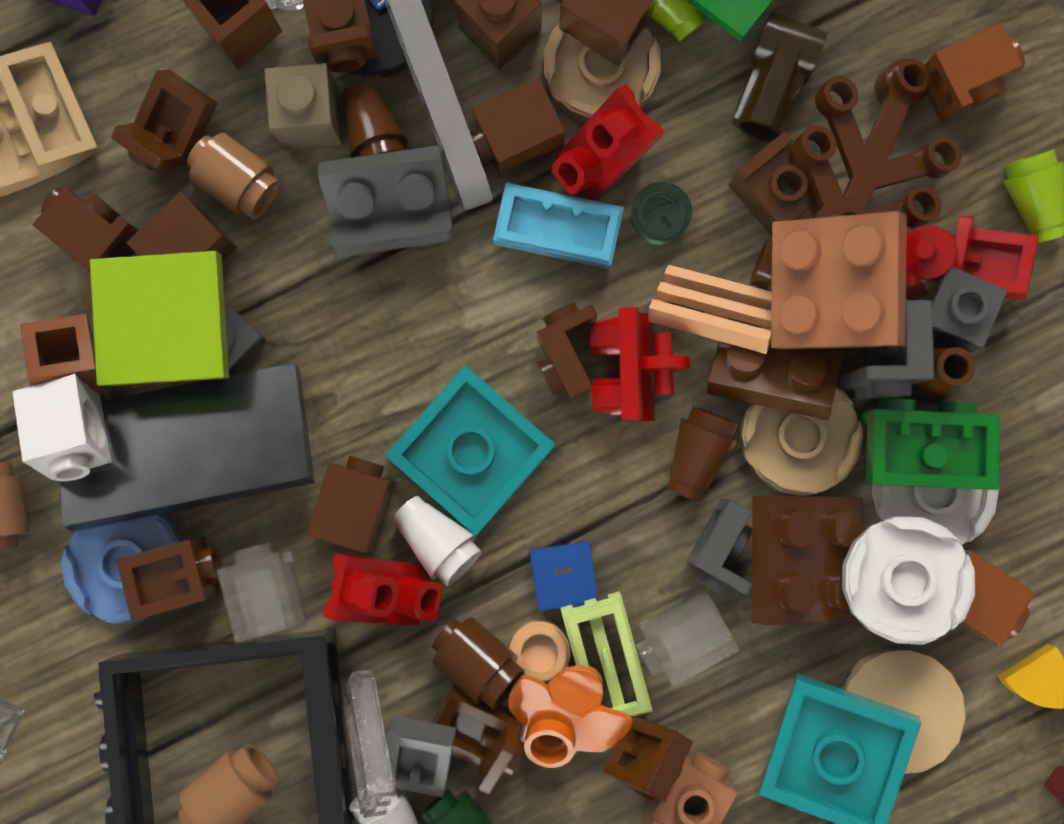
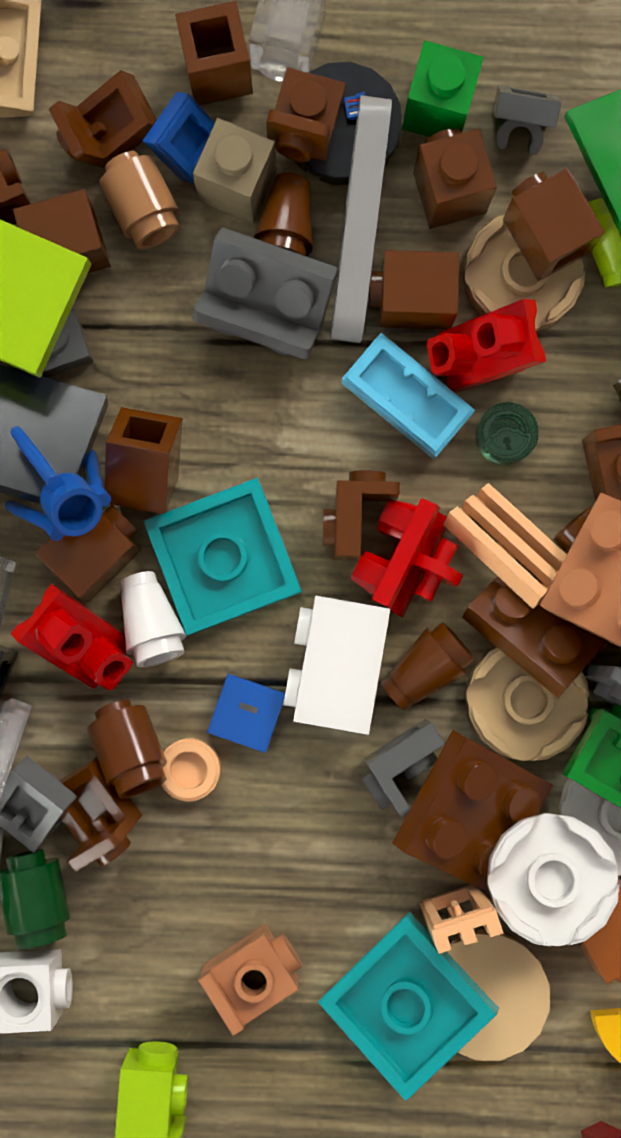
camera: 20 degrees right, 0 degrees up
orange plate [508,665,632,768] -> none
yellowish green tile [560,591,653,717] -> none
reddish brown bracket [603,715,693,802] -> none
clear brick [635,590,740,688] -> none
none -> blue plant [5,426,111,541]
none -> reddish brown brick [105,407,183,514]
none -> blue tile [143,92,215,183]
none -> white brick [284,596,390,735]
none -> light nougat tile [419,884,503,954]

